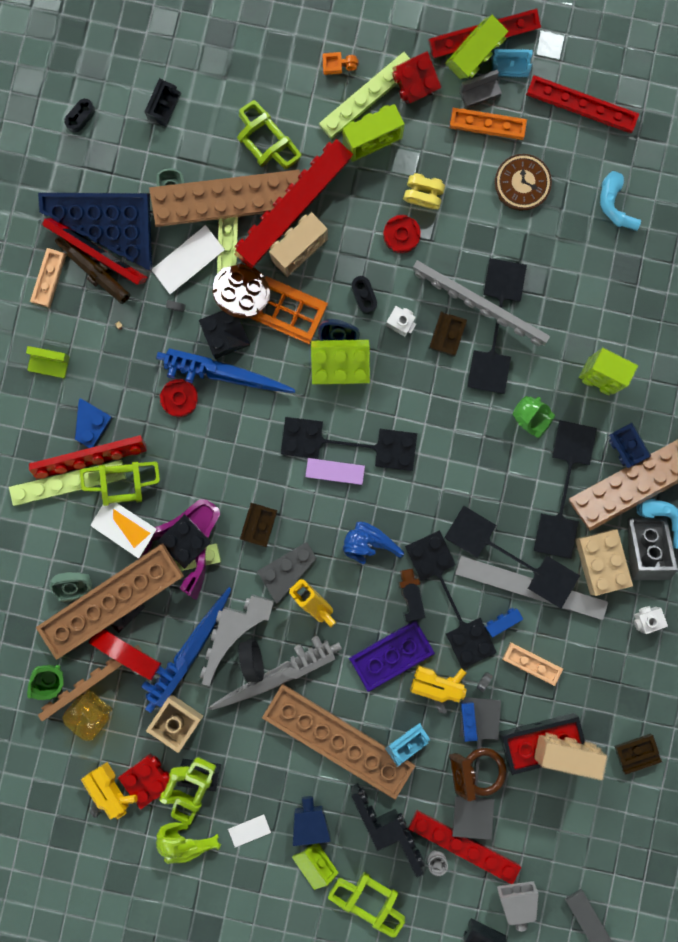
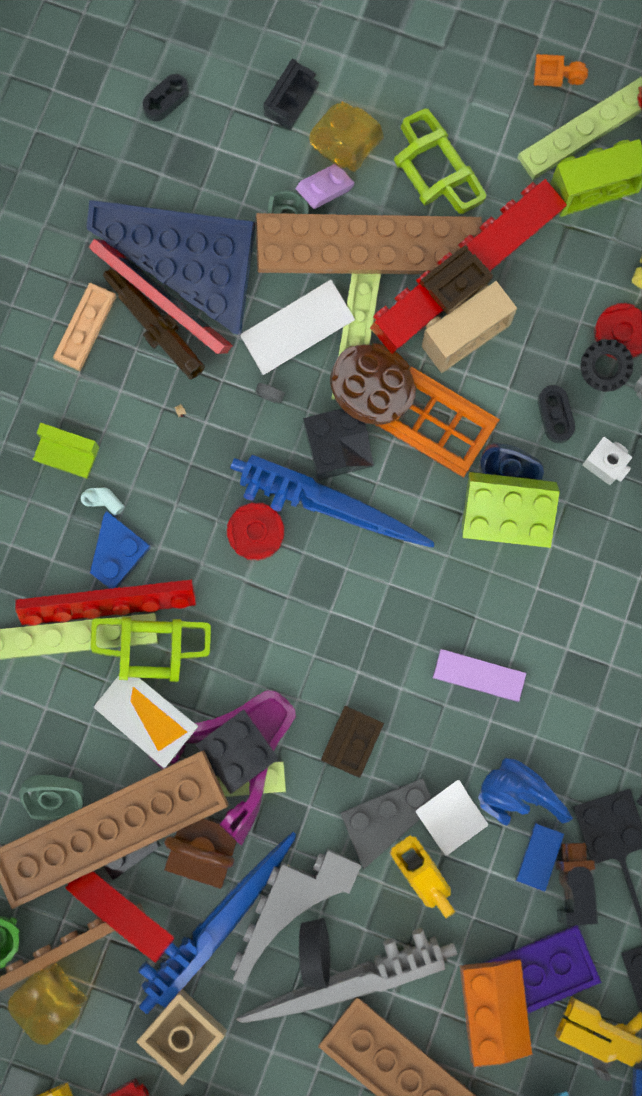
camera: 10 degrees right, 5 degrees down
black hinge [281,417,417,471] -> none
none -> light aqua arm [81,487,125,516]
none -> reddish brown tile [164,818,237,889]
none -> lavender plate [296,163,355,209]
none -> clear yellow piece [309,102,384,172]
none -> white sticker [416,780,488,856]
none -> dark brown plate [420,245,494,314]
none -> orange slope [460,959,532,1067]
none -> blue tile [515,823,564,891]
none -> black tyre [580,339,634,392]

